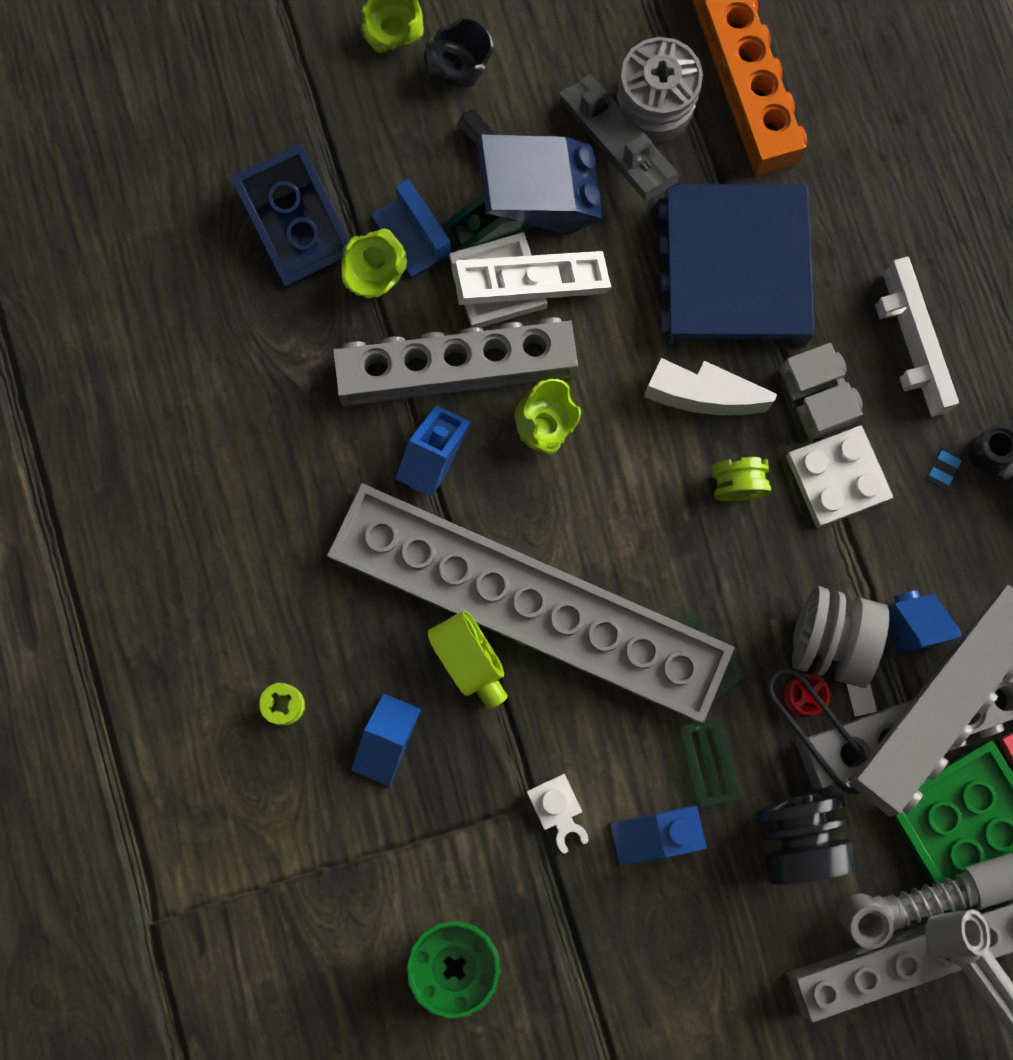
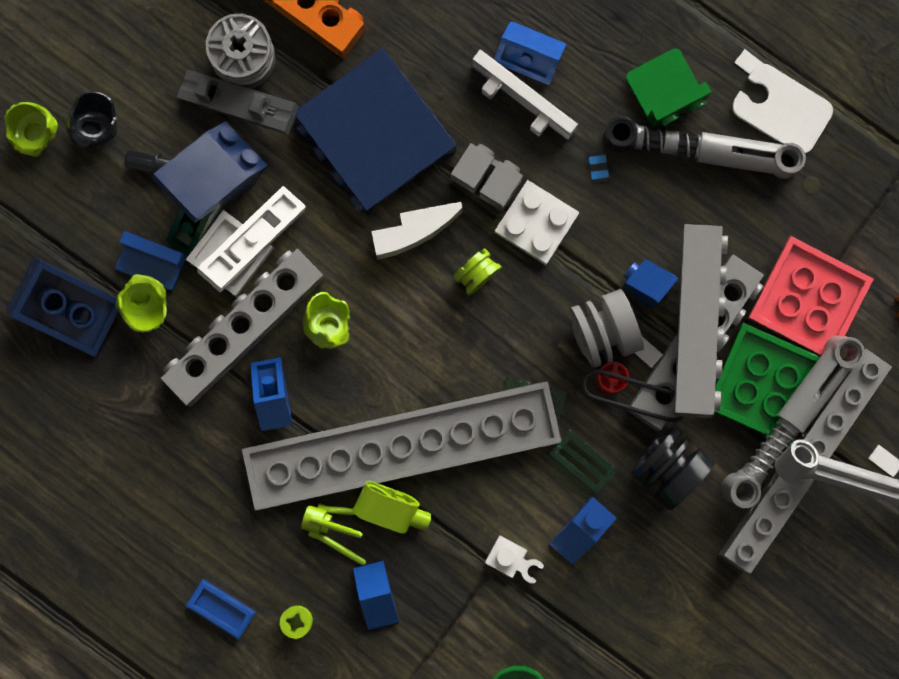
camera: 35 degrees left, 5 degrees up
none -> blue tile [186,579,256,640]
none -> lime plant [301,503,366,565]
none -> blue panel [494,21,566,85]

